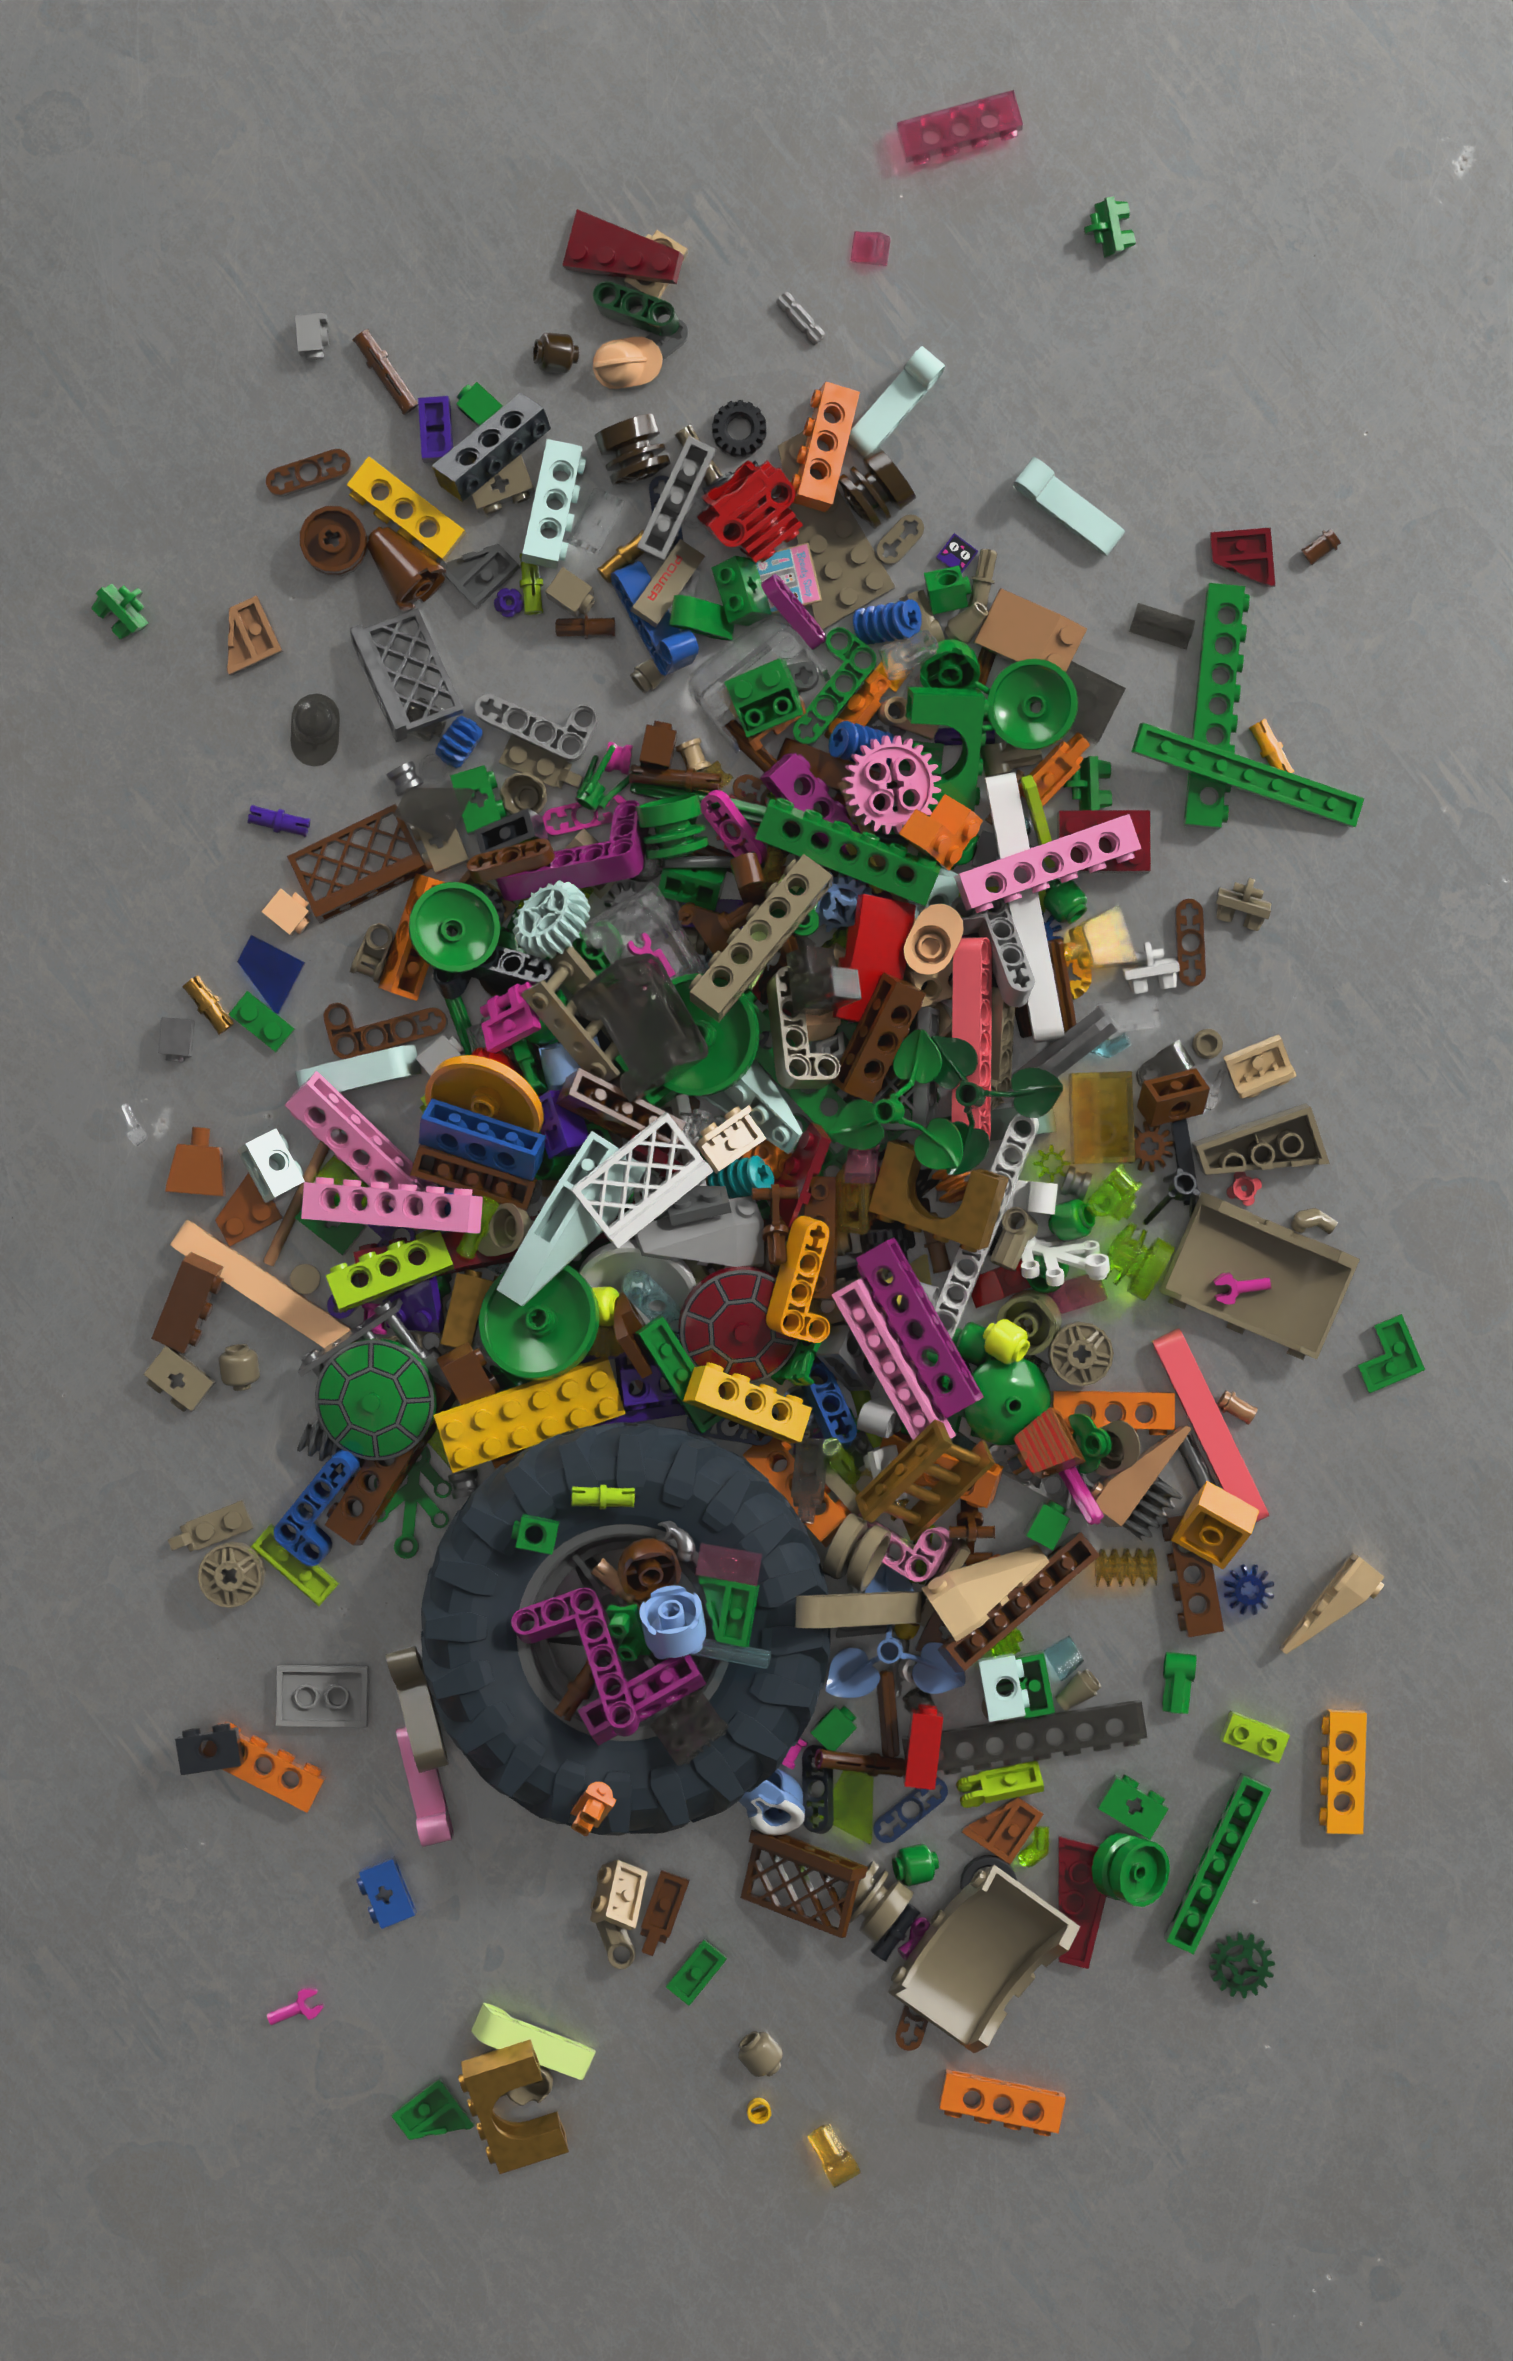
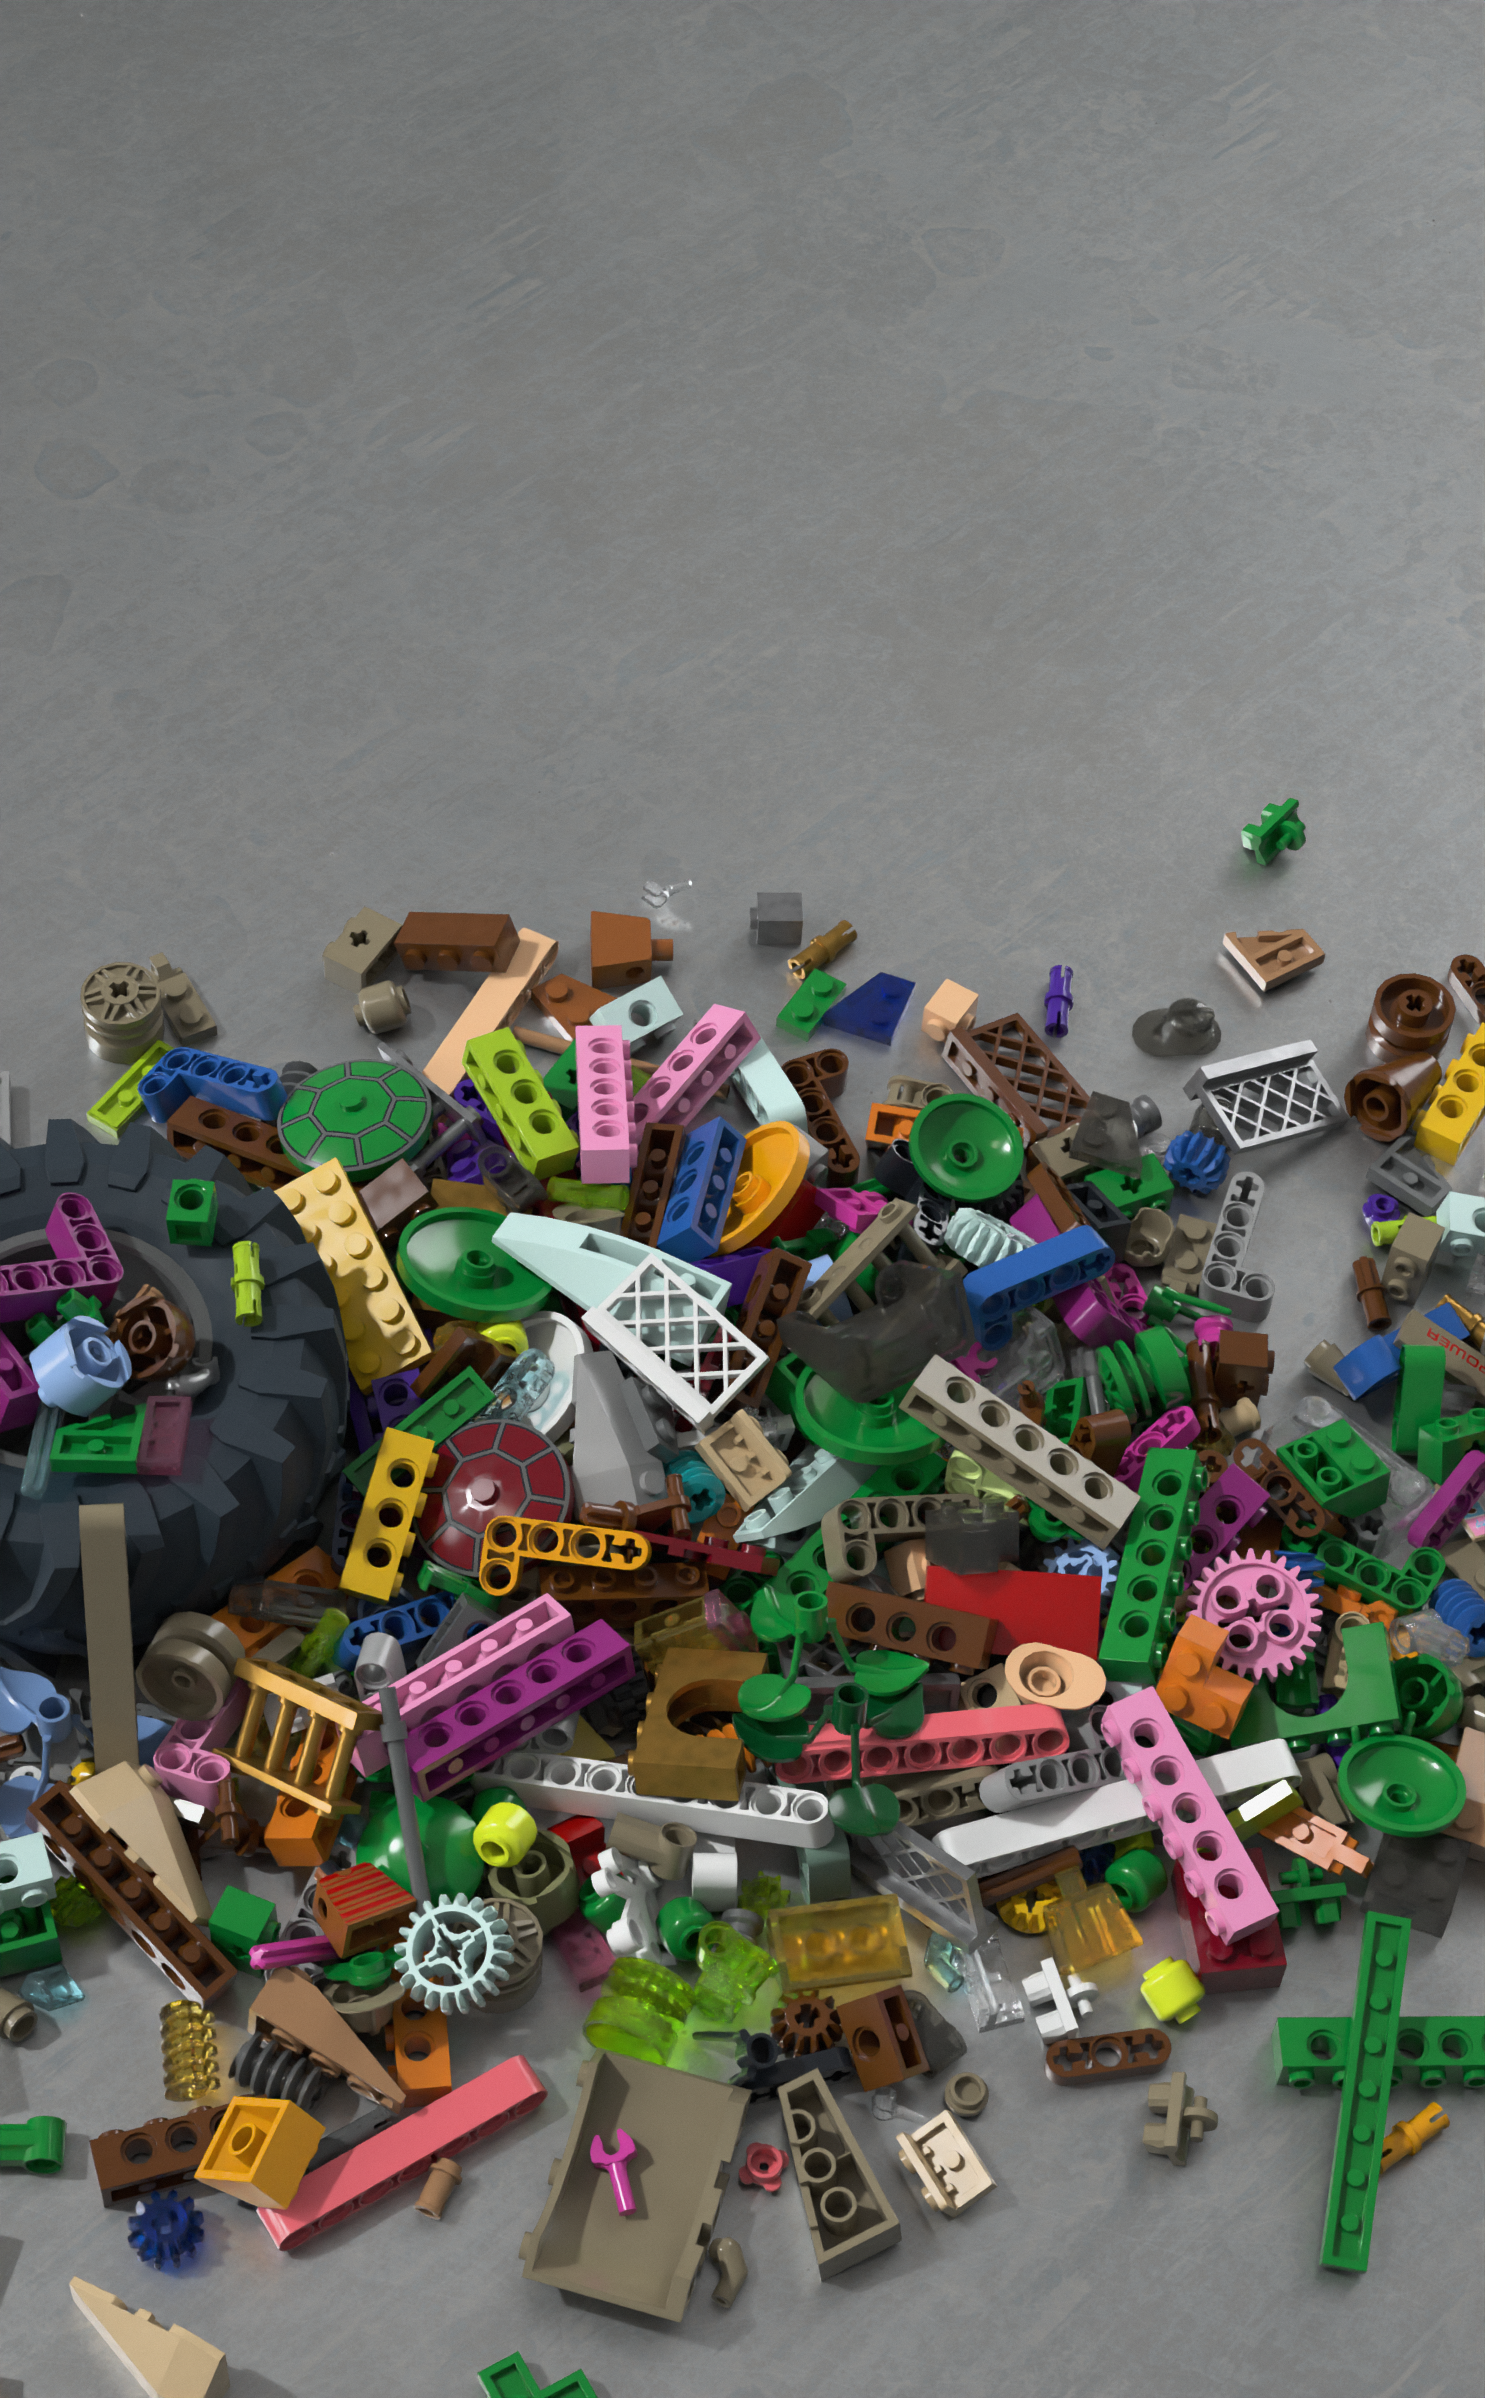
camera: 75 degrees right, 35 degrees down
none -> dark grey bar [378,1686,436,1952]
none -> light aqua gear [394,1893,514,2015]
none -> clear smoke piece [477,1145,549,1215]
none -> blue beam [959,1225,1116,1351]
none -> neon yellow head [1140,1956,1206,2024]
none -> reddish brown beam [1233,1438,1325,1538]

